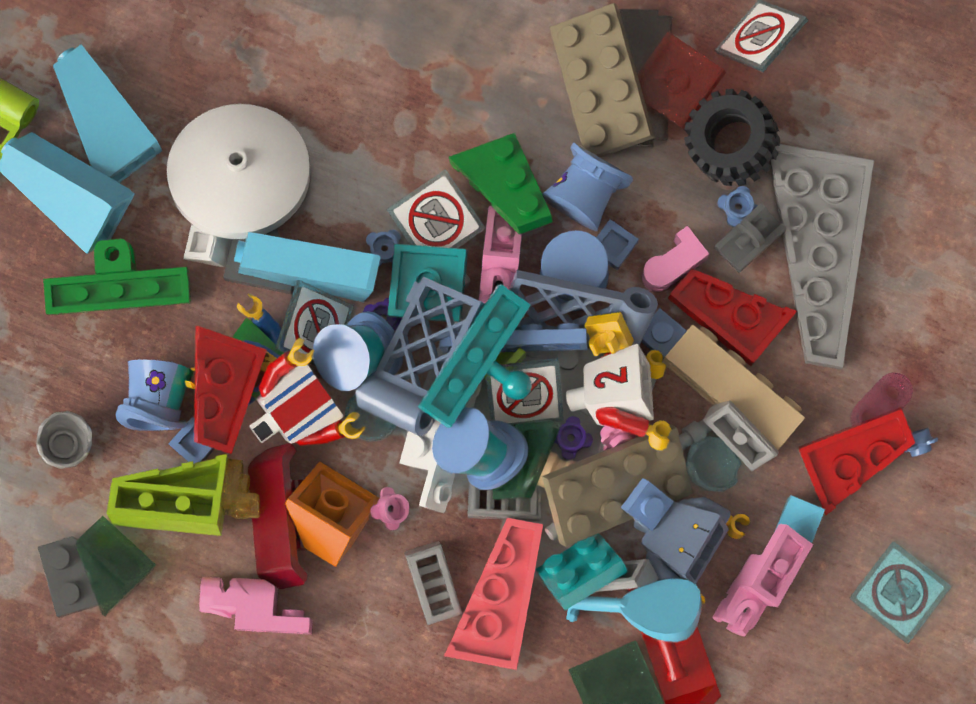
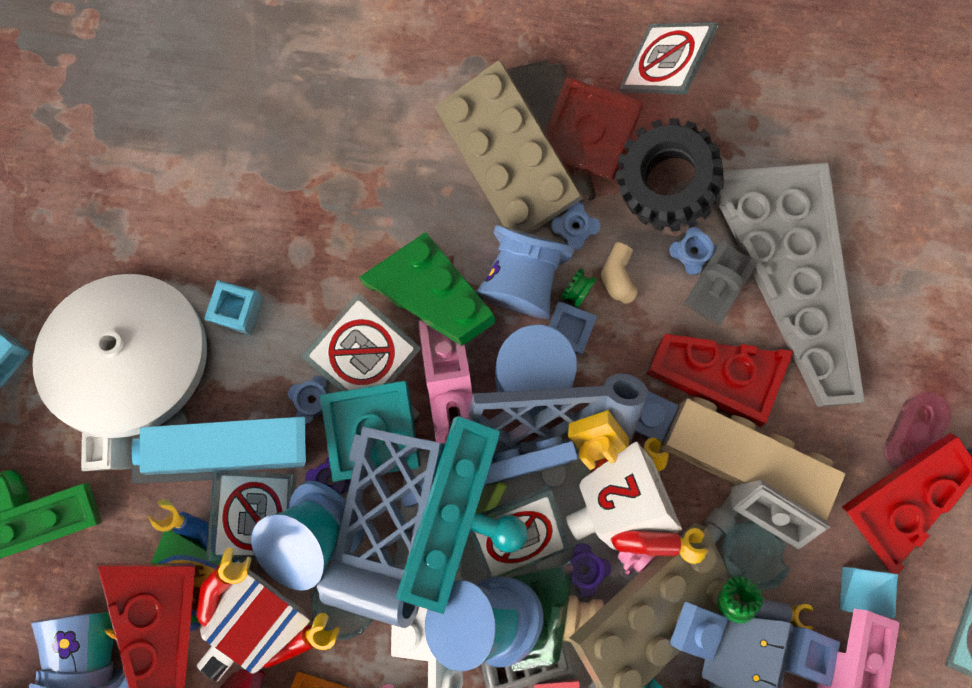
camera: 20 degrees left, 0 degrees up
bright pink leg [642,226,709,292] -> none
none -> medium azure slope [204,280,263,335]
none -> medium blue plate [551,202,600,250]
none -> green bush [560,267,598,308]
none -> tan arm [601,242,638,304]
none -> green bush [717,576,764,624]
none -> medium blue plate [785,626,840,687]

